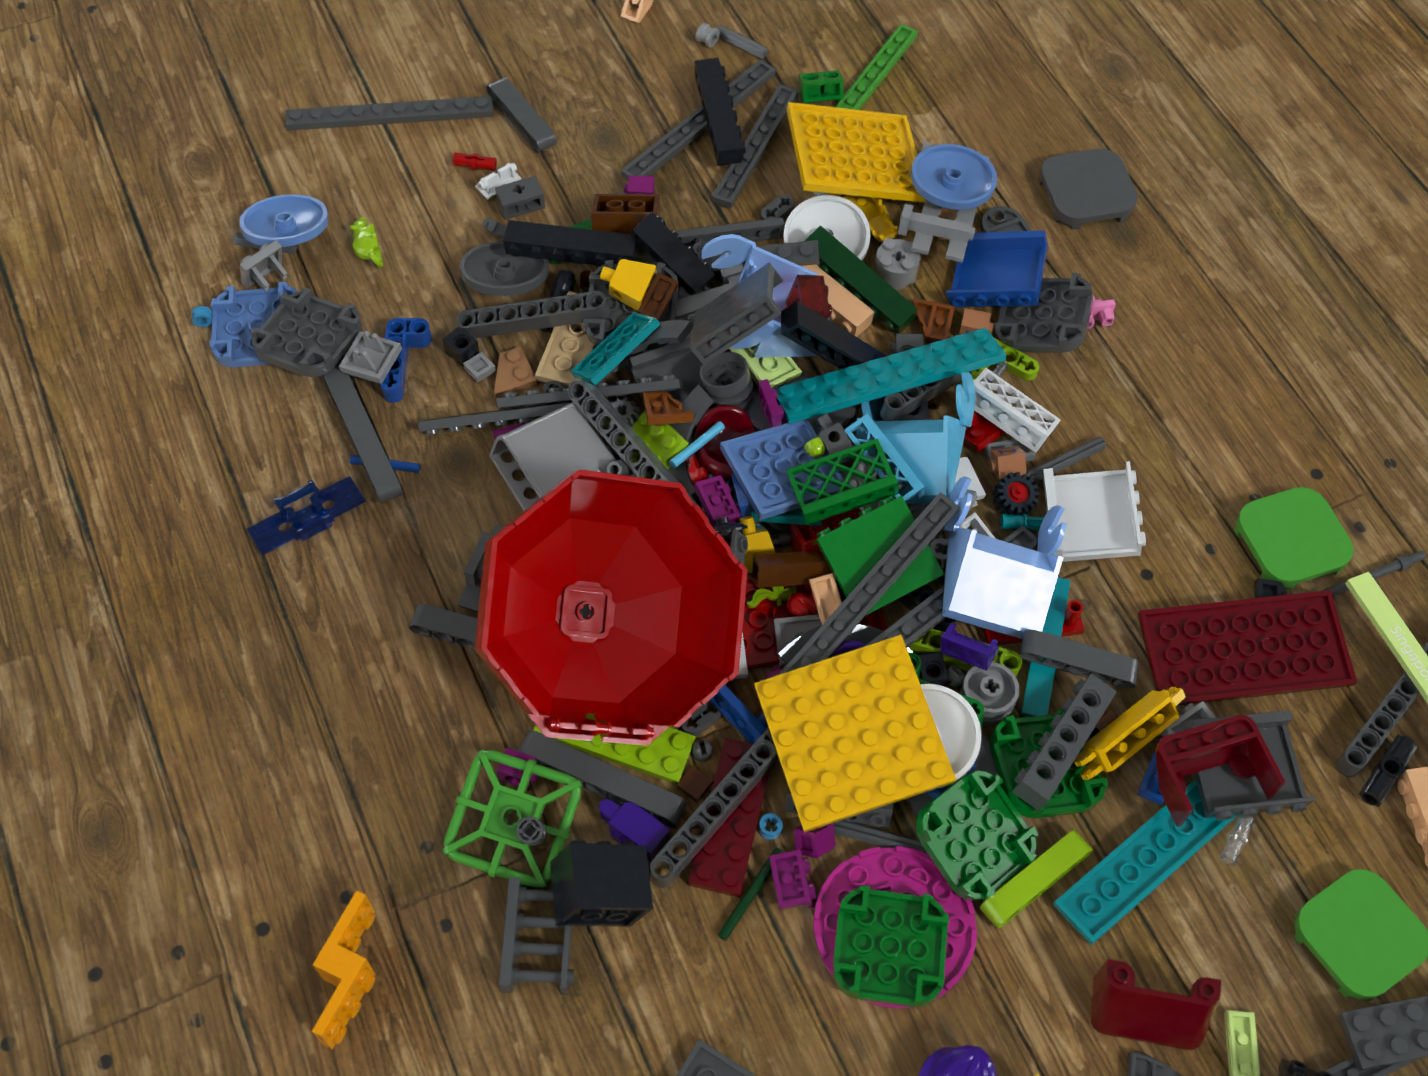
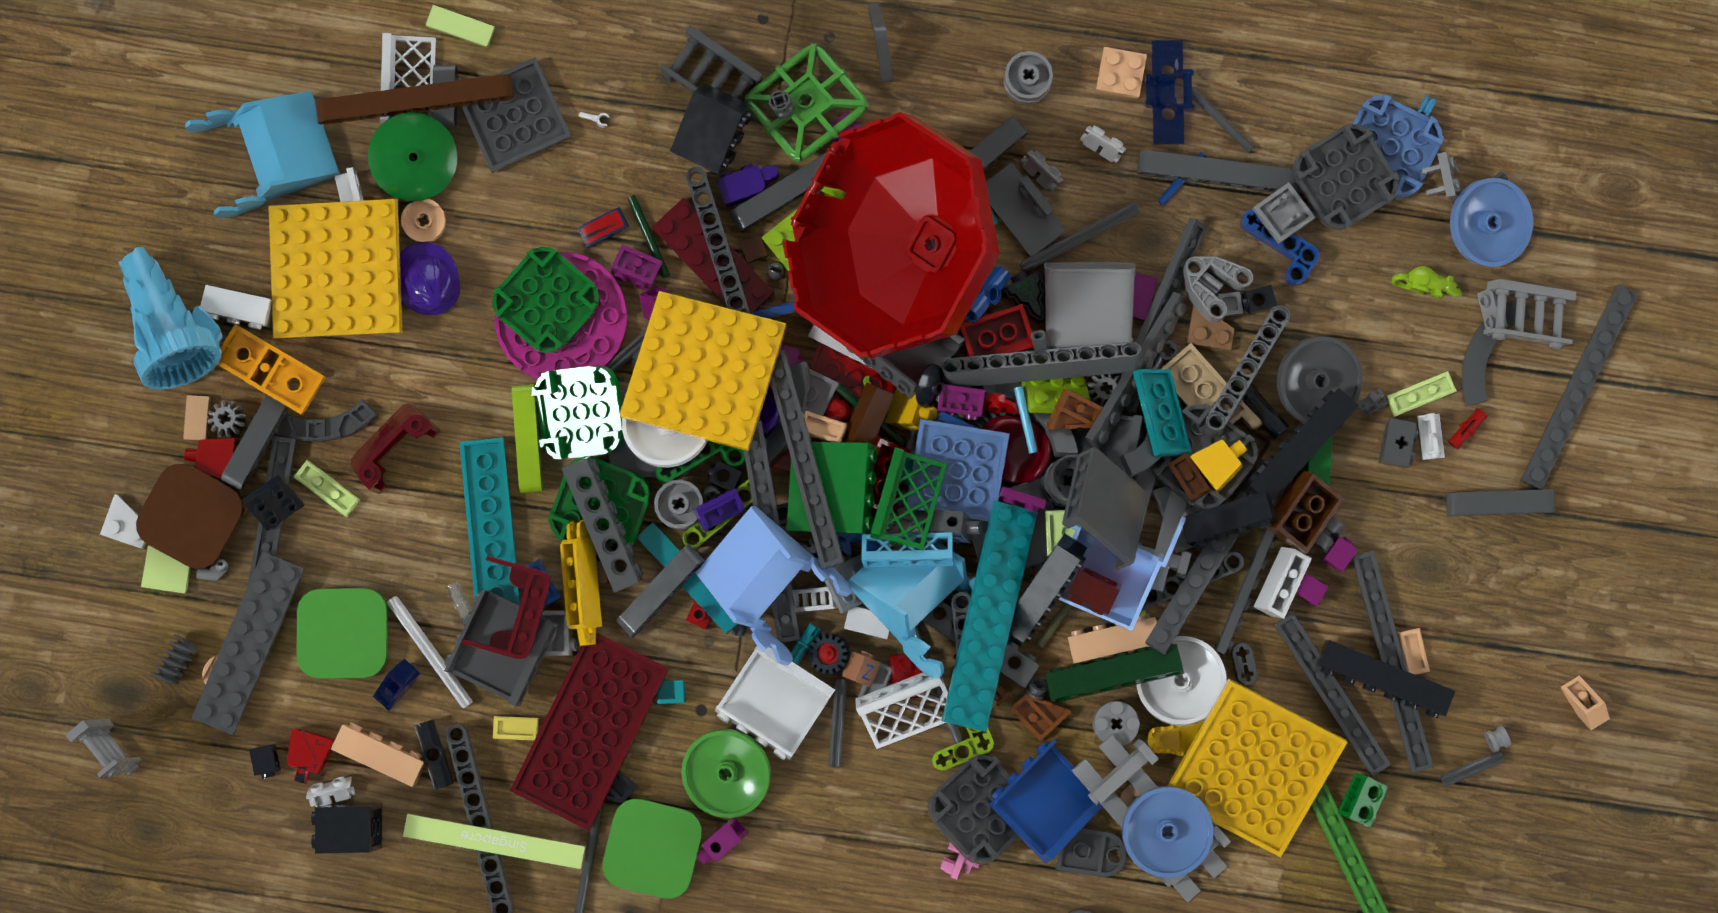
camera: 125 degrees right, 25 degrees up
dark azure bush [758,813,783,840] -> none
lime hinge [804,437,825,458] -> none
nougat brick [959,308,994,335] -> none
none -> clear blue slope [373,658,421,711]
none -> white axle [387,596,473,708]
none -> light yellow tile [493,716,540,740]
none -> slope [578,207,630,248]
none -> white hand [579,112,610,128]
none -> teal panel [657,680,685,704]
none -> bright green dish [681,729,771,818]
none -> magenta torso [697,817,749,865]
none -> dark green bar [835,383,906,447]
none -> dark grey beam [868,1,893,83]
none -> light grey wheel [1003,51,1053,105]
none -> light grey hinge [1020,150,1063,192]
none -> dark grey axle [1020,202,1139,272]
none -> dark grey bush [1026,678,1048,700]
none -> white hinge [1080,125,1126,163]
none -> light nougat plate [1095,47,1147,99]
none -> light grey connector [1183,257,1253,323]
none -> dark grey bar [1187,86,1255,153]
none -> white brick [1254,547,1312,619]
none -> magenta panel [1296,573,1328,606]
none -> yellowish green tile [1386,371,1457,417]
none -> light nougat tile [1397,628,1430,675]
none -> dark grey tile [1461,299,1530,407]
none -> light grey hinge [1477,289,1509,336]
none -> light grey fence [1483,279,1576,349]

